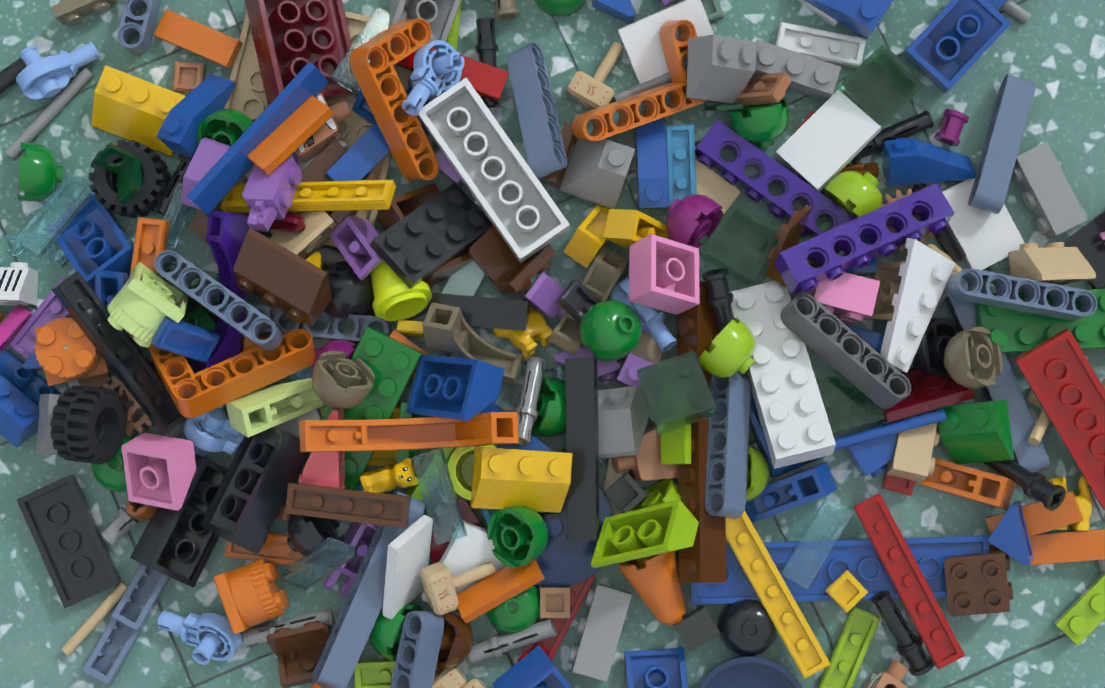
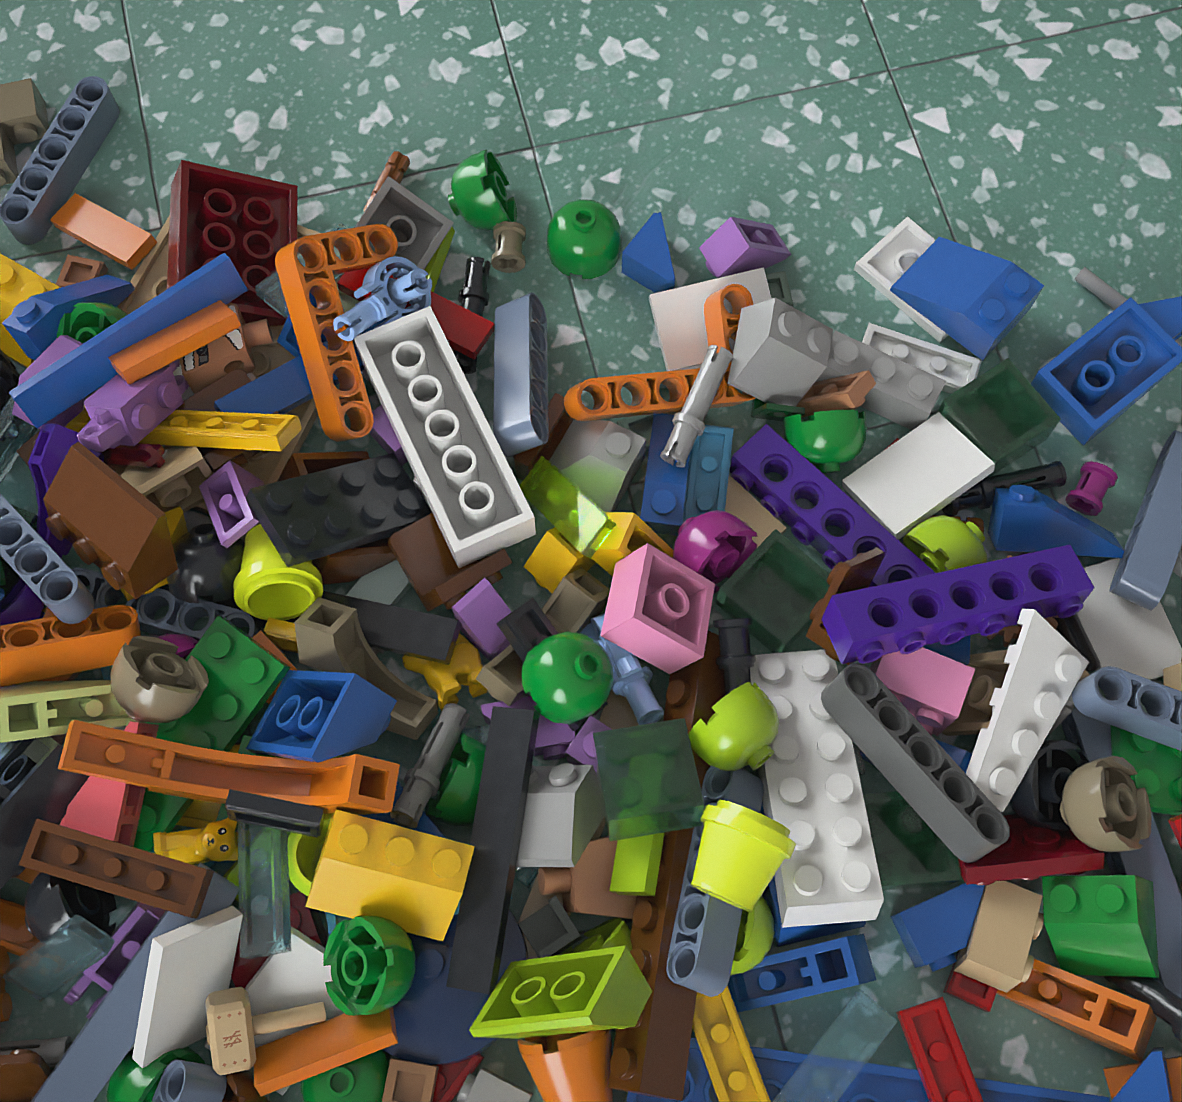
camera: 10 degrees right, 15 degrees down
tan piece [566,42,624,110] -> none
blue bar [834,409,947,451] -> none
none -> black tile [225,789,324,838]
none -> clear neon green tile [520,456,616,559]
none -> light grey pin [660,345,733,467]
none -> neon yellow piece [690,800,796,912]

